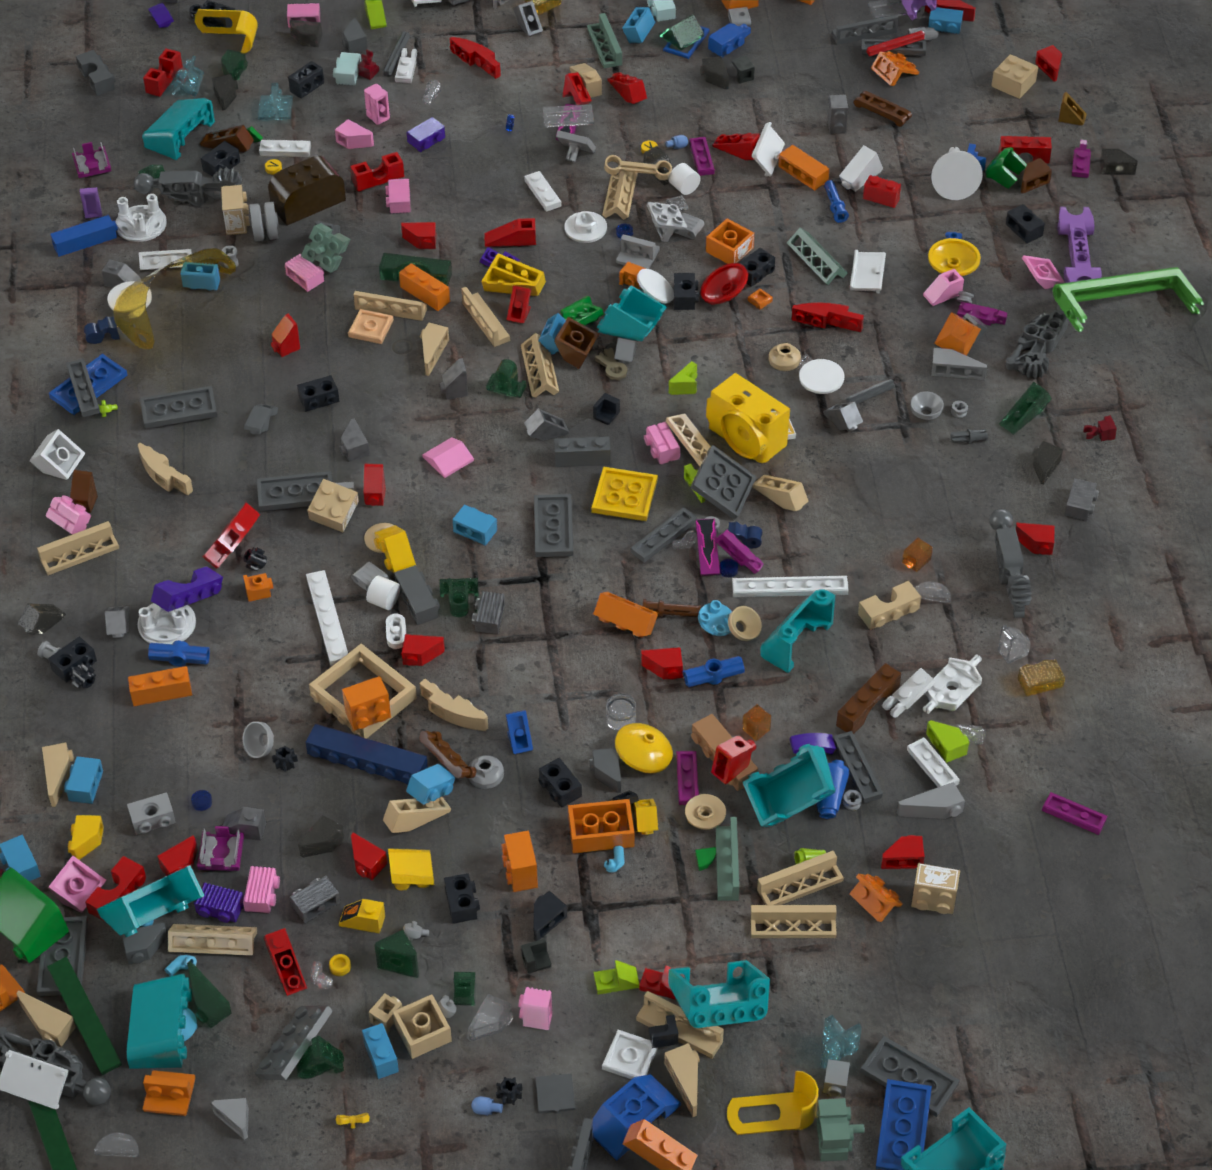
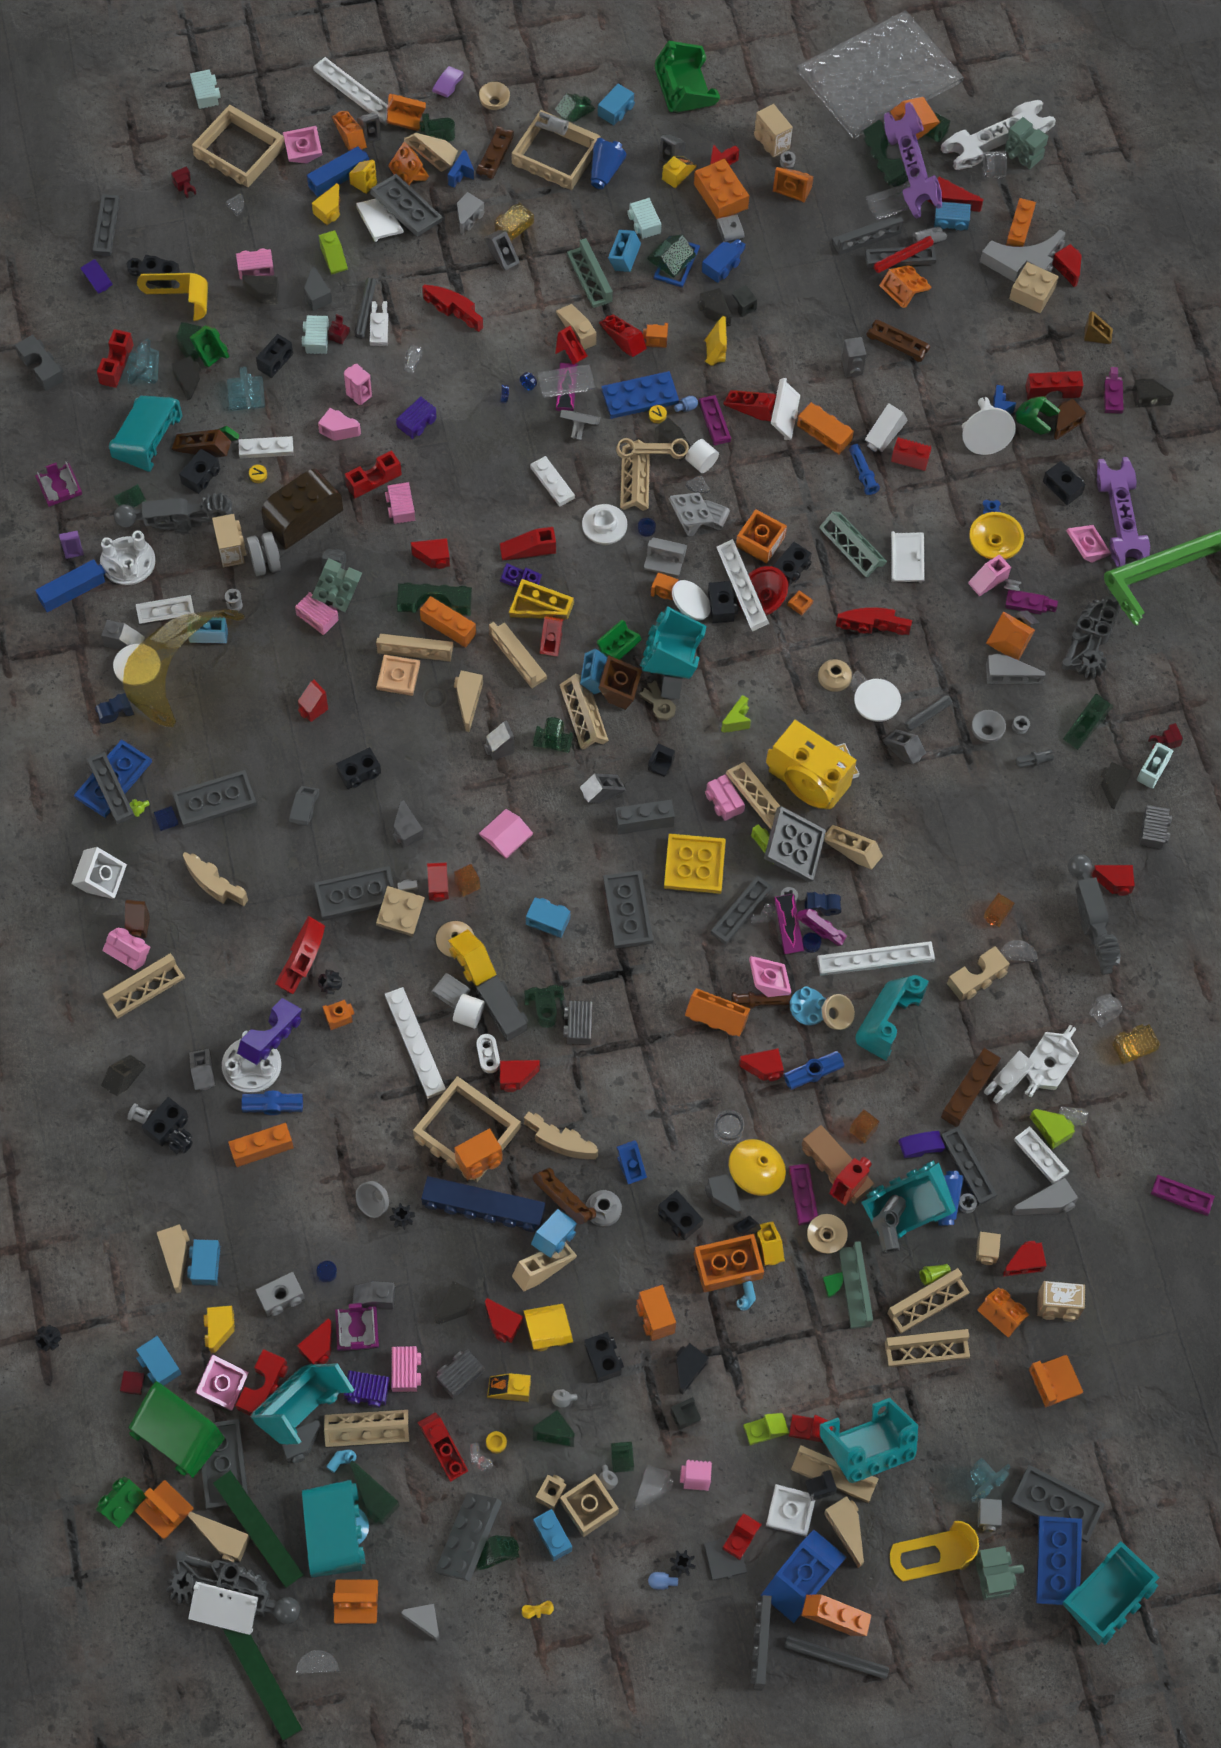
camera: 10 degrees left, 15 degrees up
none -> clear blue tile [154,806,179,831]
none -> green bracket [190,325,230,367]
none -> clear orange brick [454,864,480,897]
none -> clear blue tile [520,372,537,391]
none -> blue plate [601,371,679,419]
none -> orange brick [643,323,668,348]
none -> yellow slope [704,316,727,366]
none -> white plate [717,539,769,632]
none -> red slope [722,1513,762,1560]
none -> bright pink slope [749,956,791,997]
none -> dark grey piece [872,1195,907,1253]
none -> tan brick [976,1232,1001,1265]
none -> light grey arch [980,230,1065,282]
none -> orange brick [1006,198,1036,247]
none -> orange bracket [1029,1355,1083,1407]
none -> light aqua brick [1137,743,1173,788]

